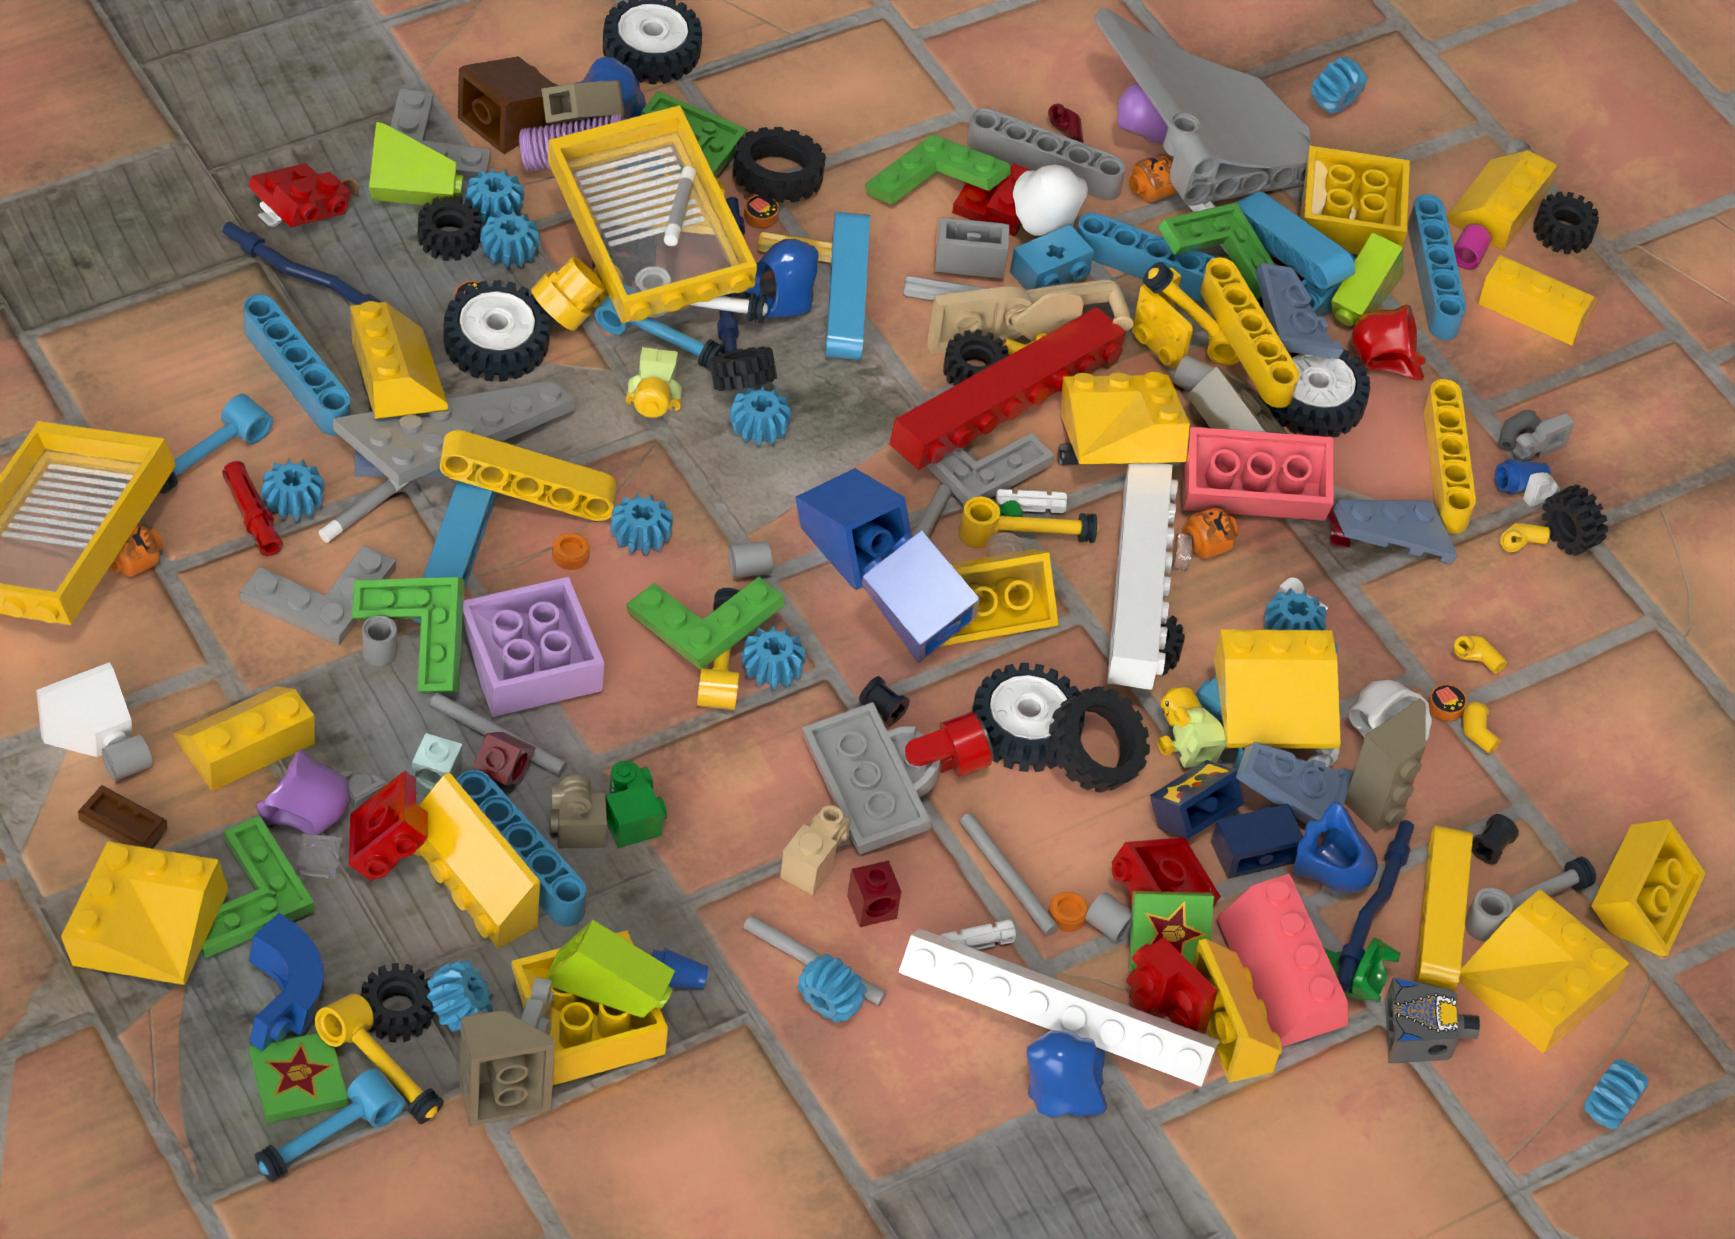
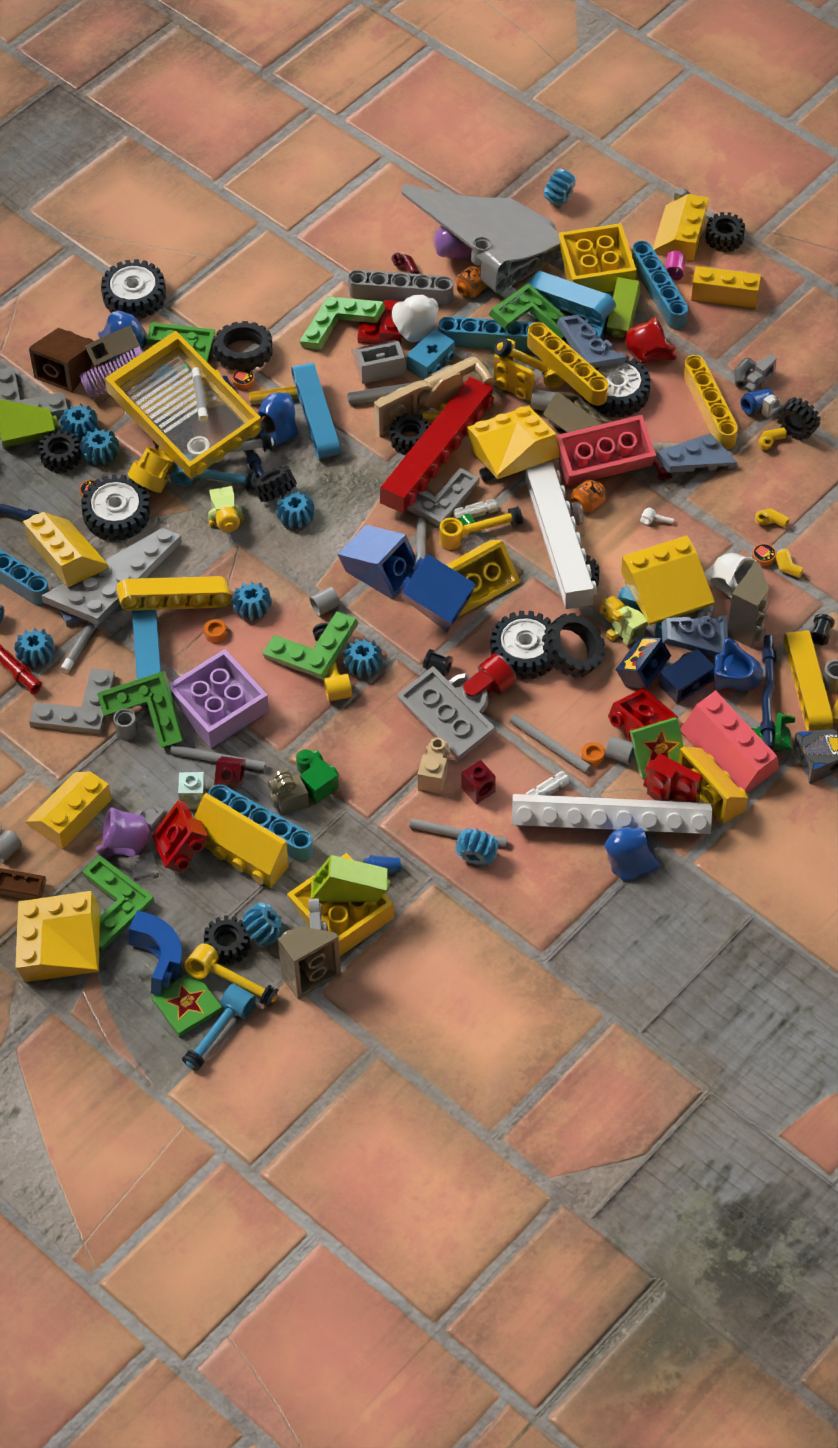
camera: 10 degrees left, 5 degrees up
dark azure gear [1263,587,1327,630] -> none

